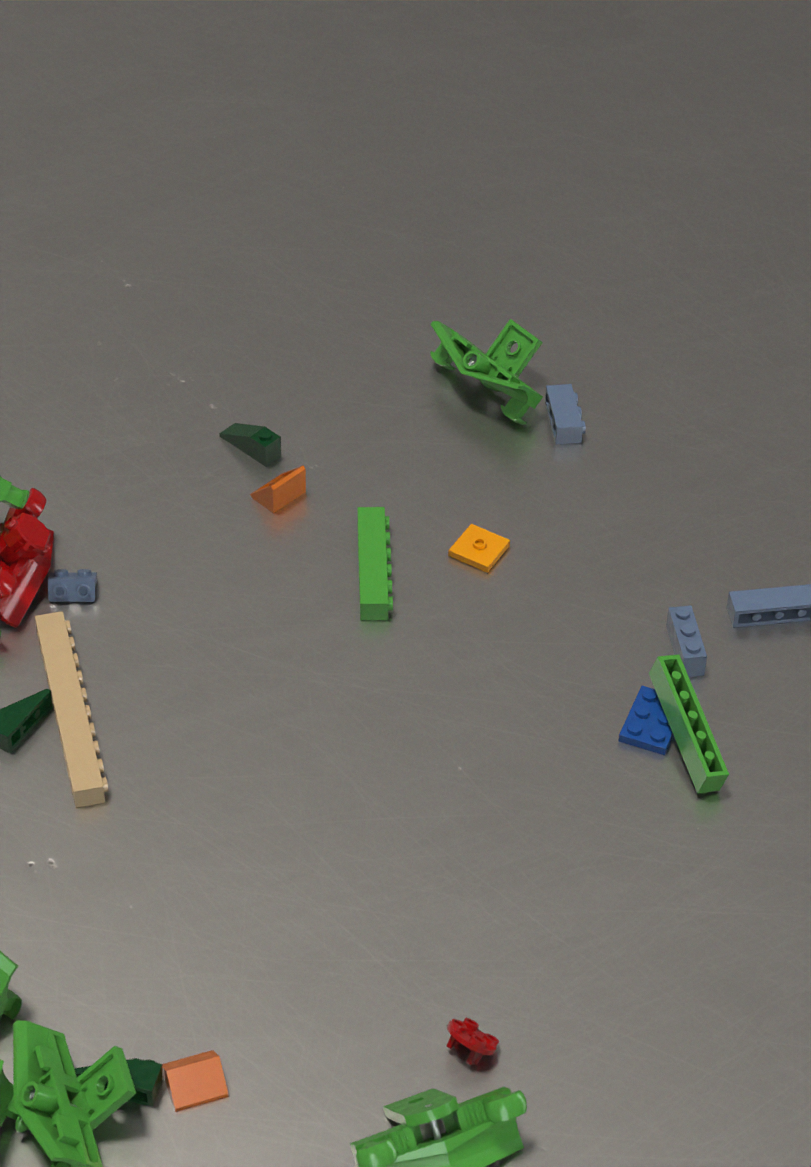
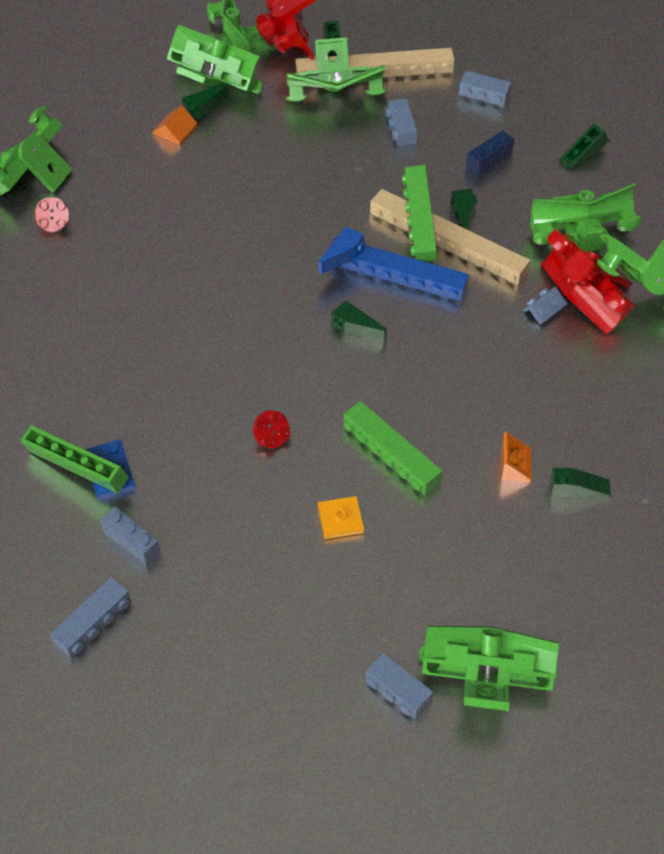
camera: 140 degrees right, 10 degrees up
none -> red plate [252,410,291,449]
none -> blue slope [319,227,365,274]
none -> dark green slope [331,300,387,342]
none -> blue brick [333,237,469,301]
none -> bright green brick [402,165,437,262]

